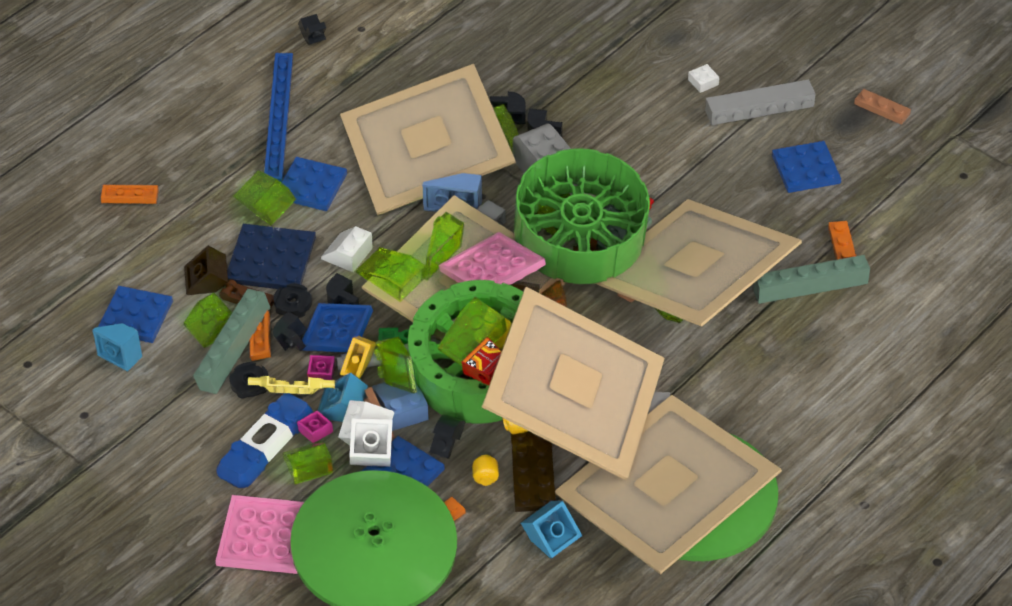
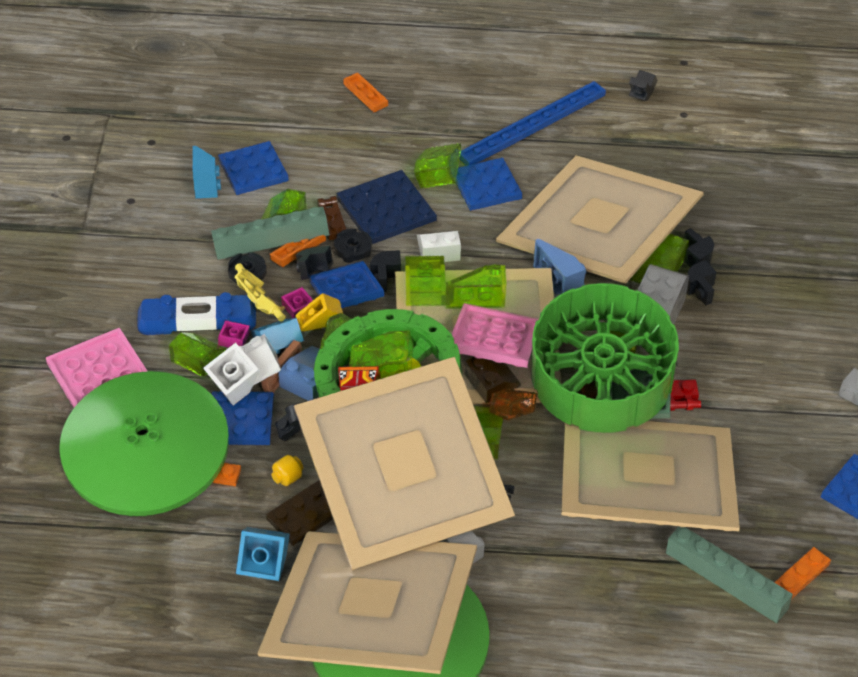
camera: 50 degrees right, 0 degrees up
dark brown slope [184,245,228,295] -> none

